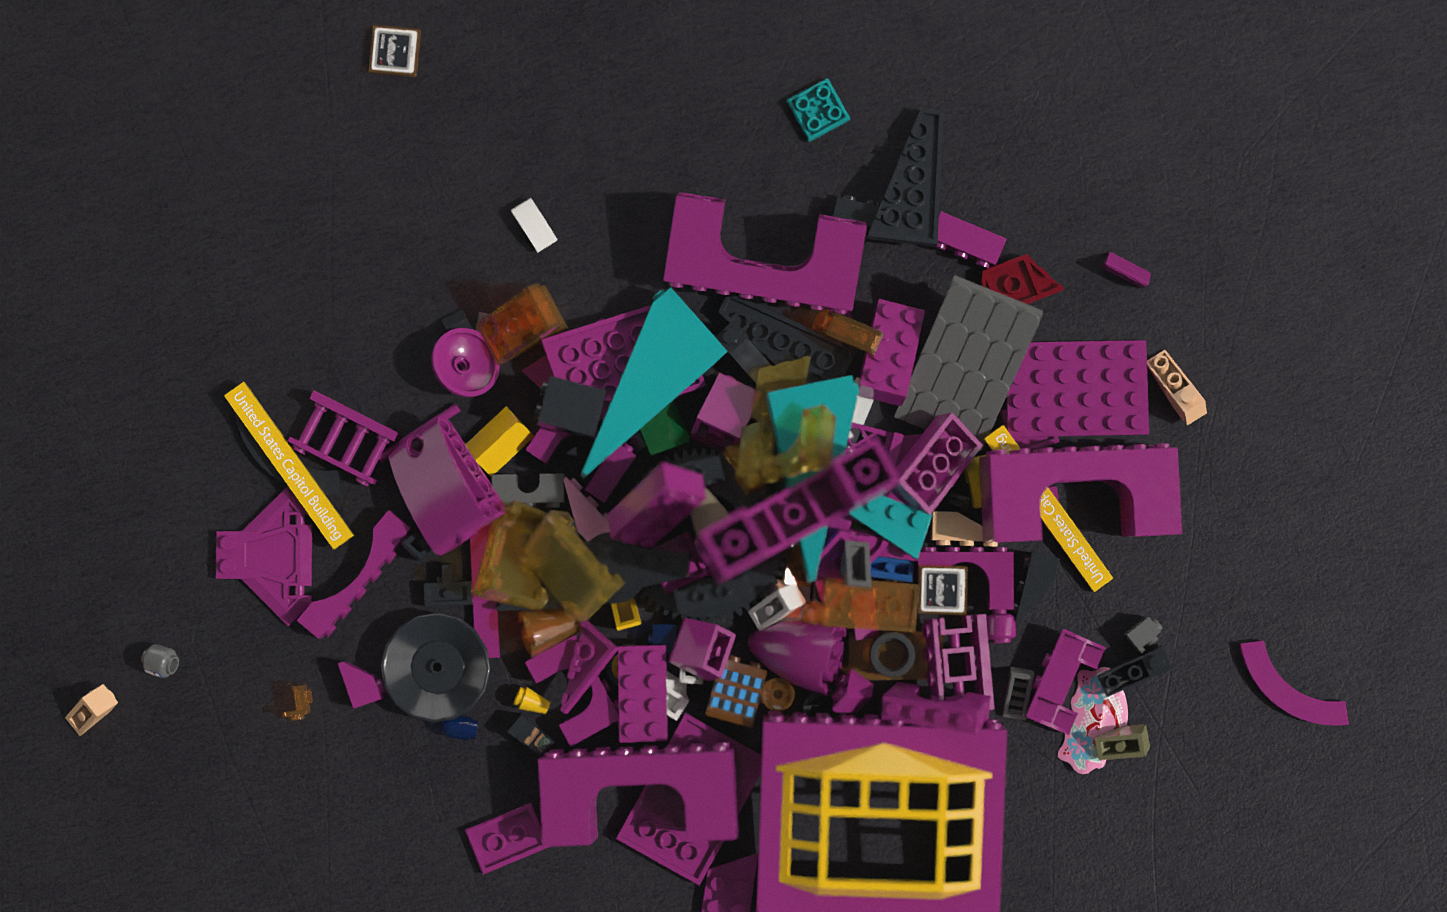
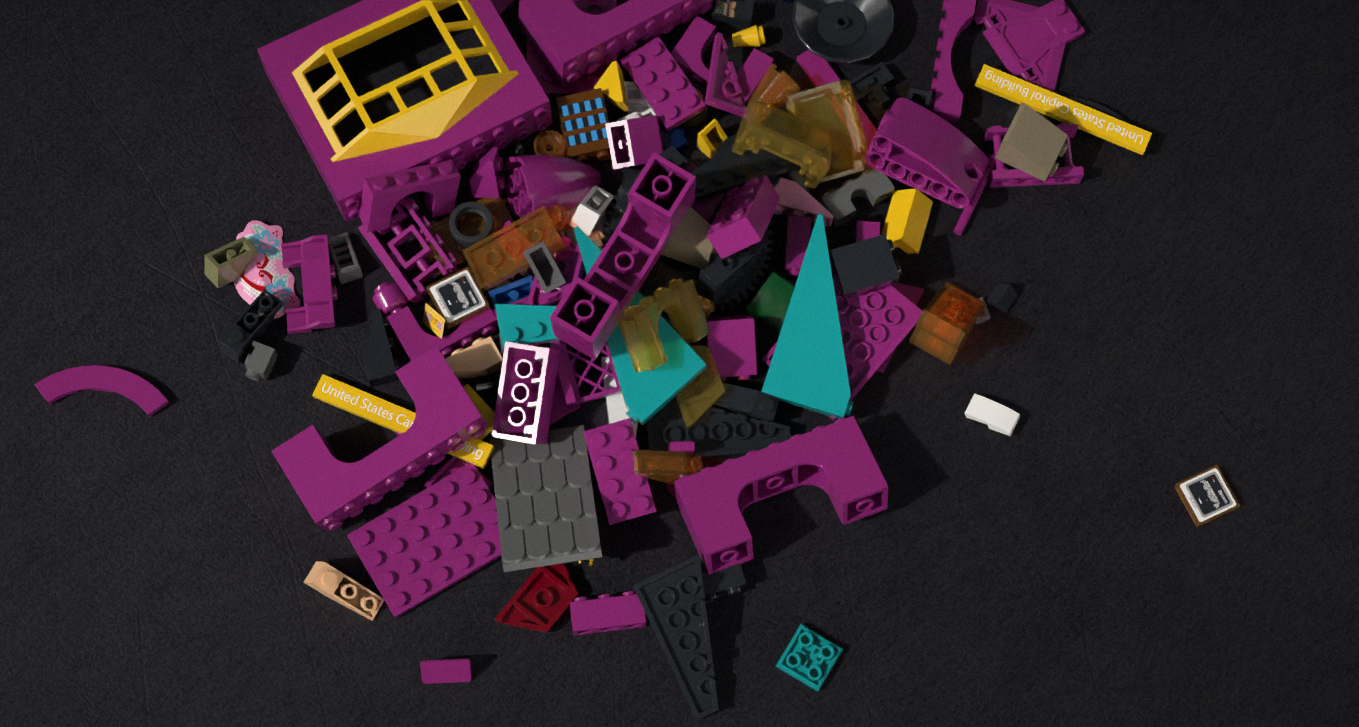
camera: 145 degrees right, 15 degrees down
magenta dish [431,328,500,397] -> none
none -> yellow sticker [423,303,445,339]
none -> yellow slope [594,61,629,112]
none -> magenta tile [668,441,695,455]
none -> dark tan slope [995,102,1068,182]

